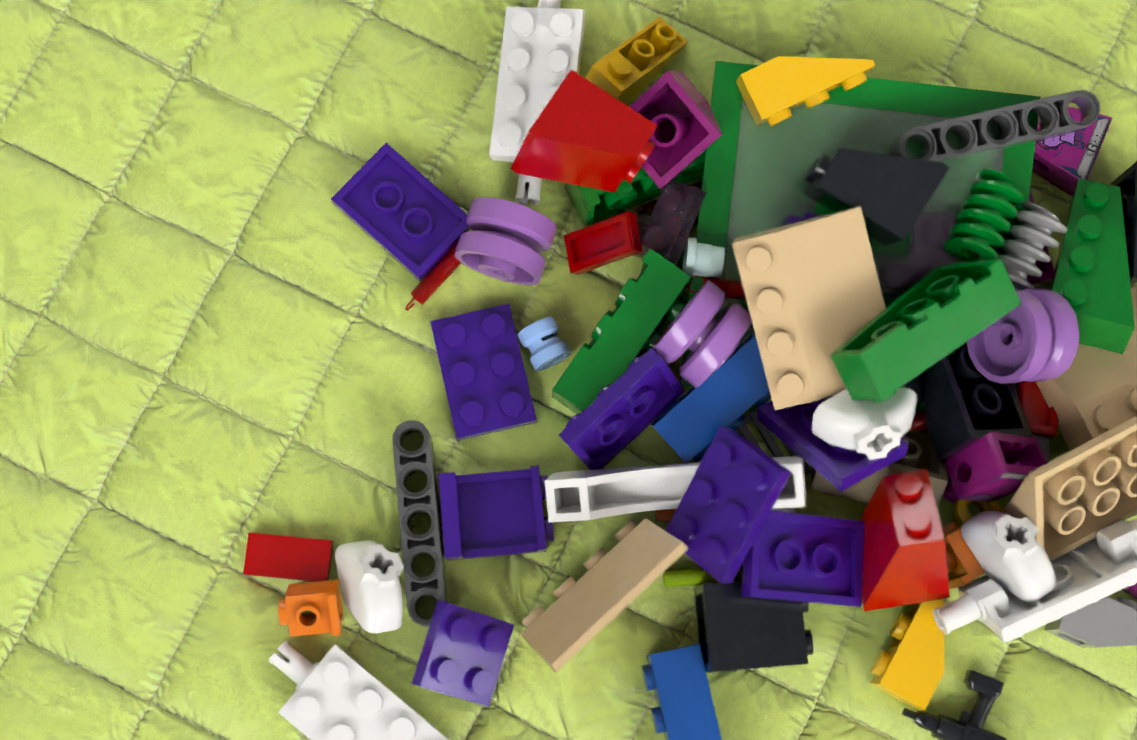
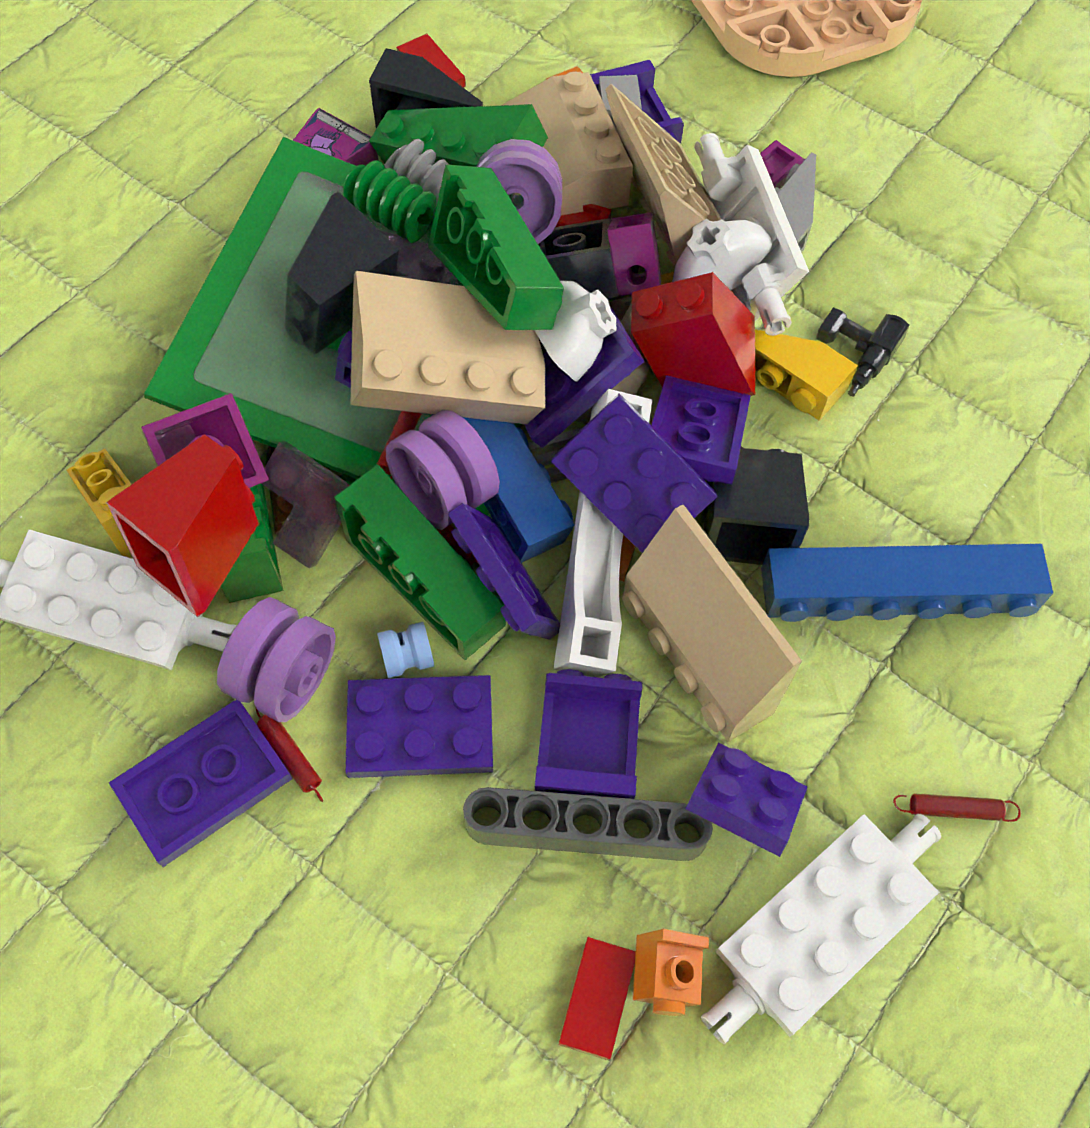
camera: 75 degrees left, 15 degrees down
white piece [335,540,404,633] -> none
red tile [563,211,643,275] -> none
light aqua piece [682,237,725,278] -> none
yellow slope [736,56,875,127] -> none
dark grey beam [891,90,1100,162] -> none

